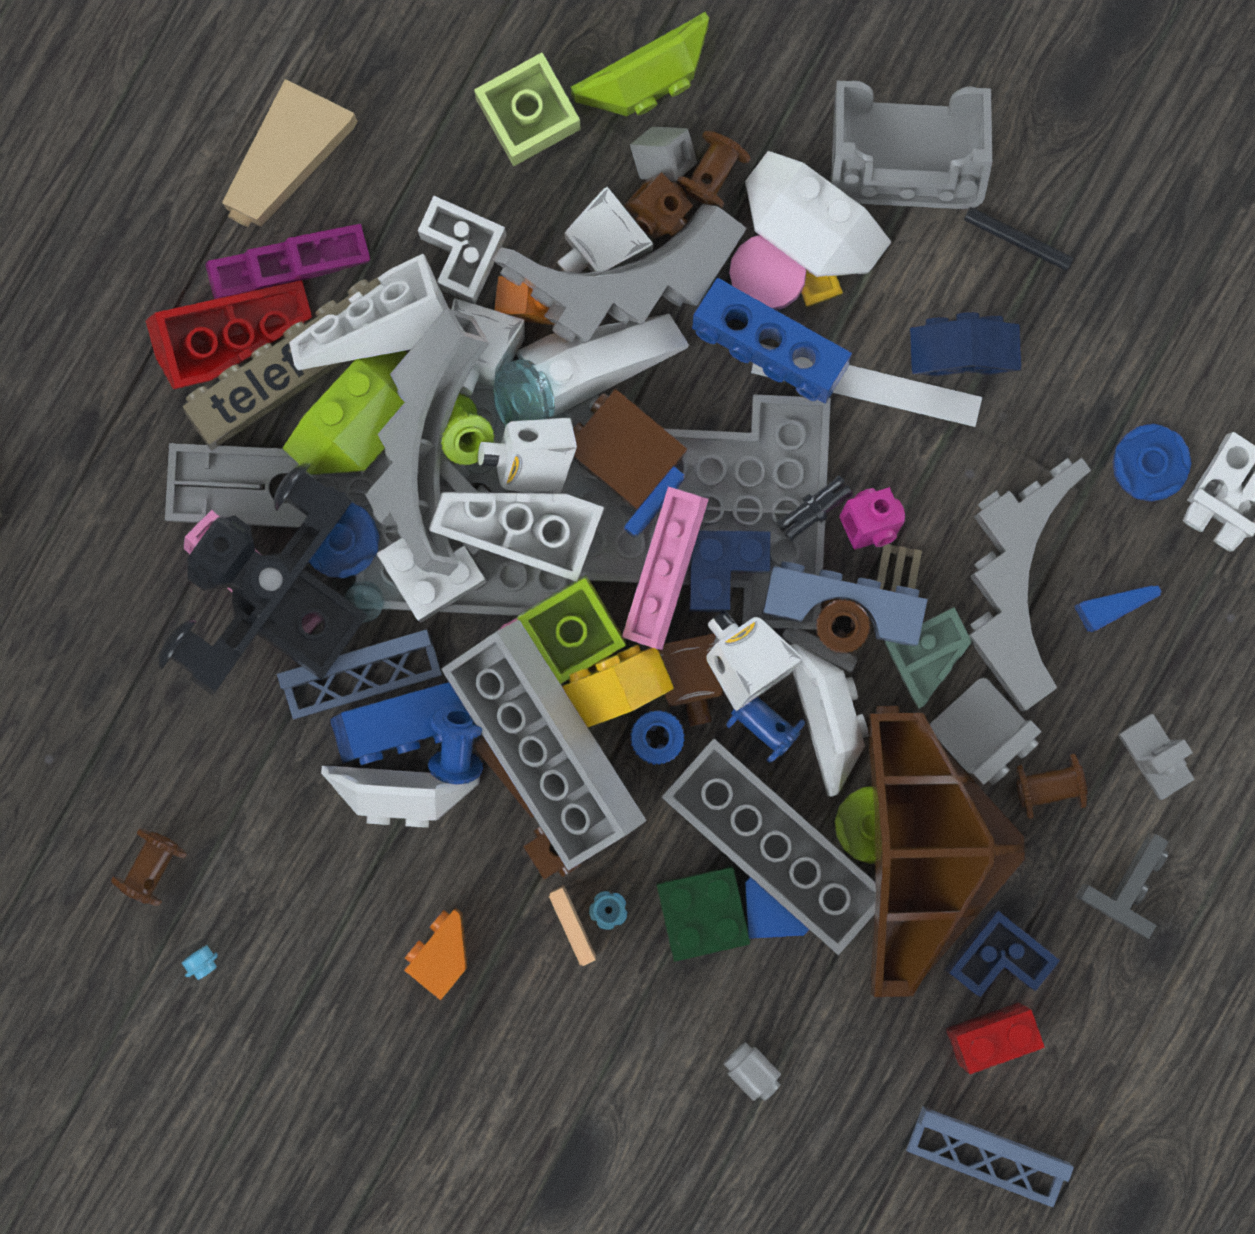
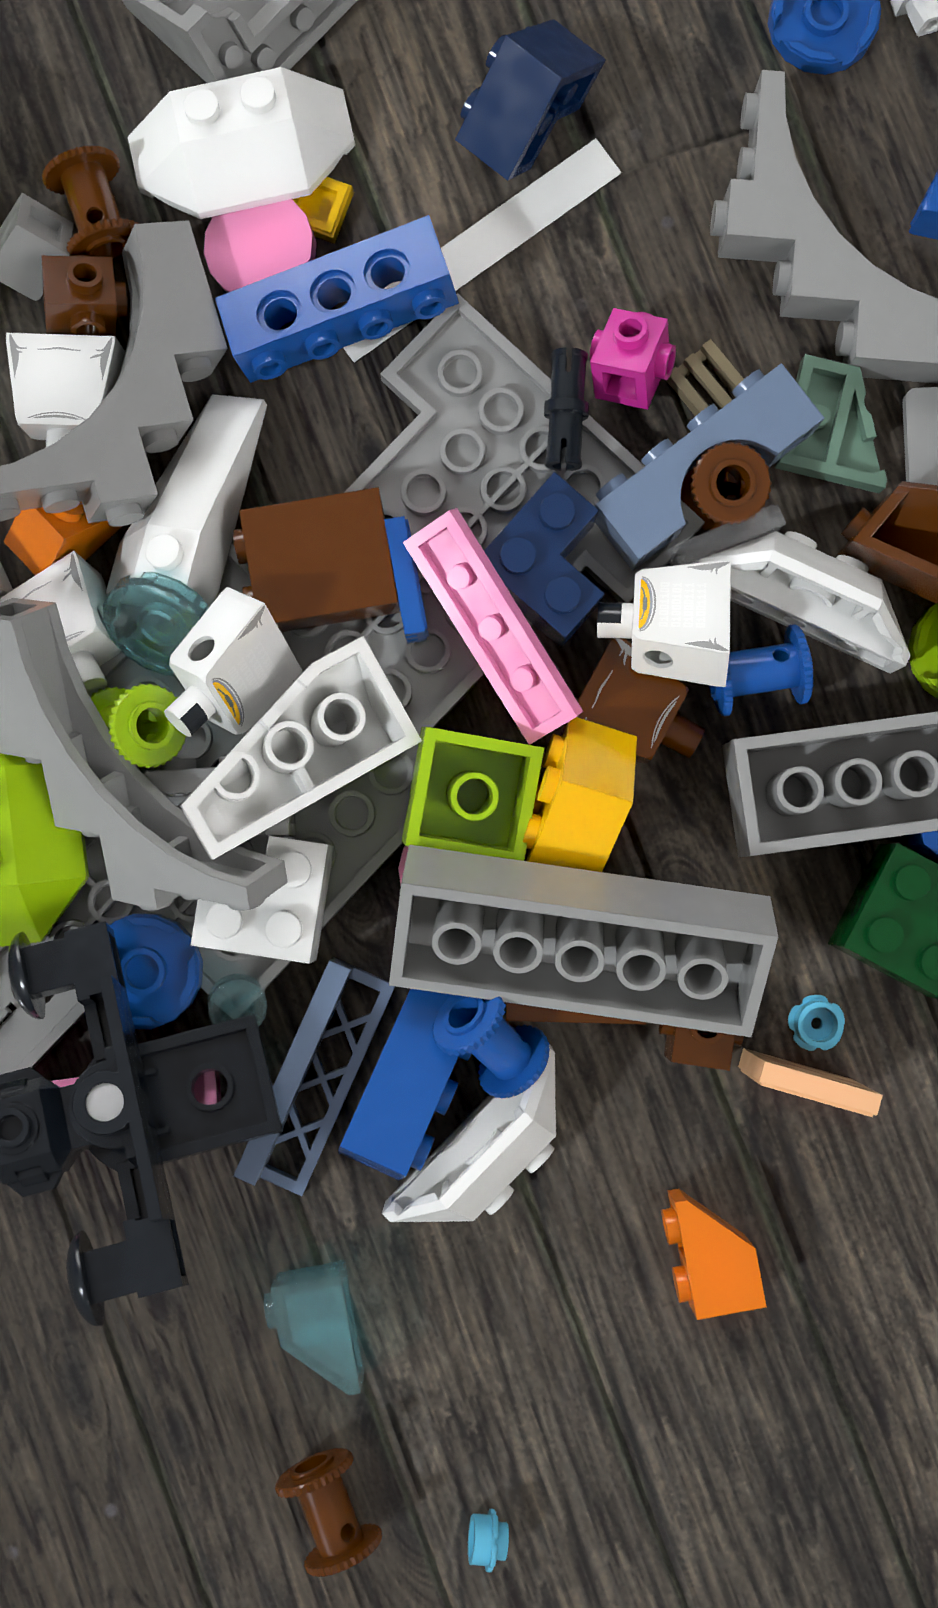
camera: 45 degrees left, 0 degrees up
blue hose [630,710,685,765] -> none
none -> clear light blue slope [264,1261,365,1395]

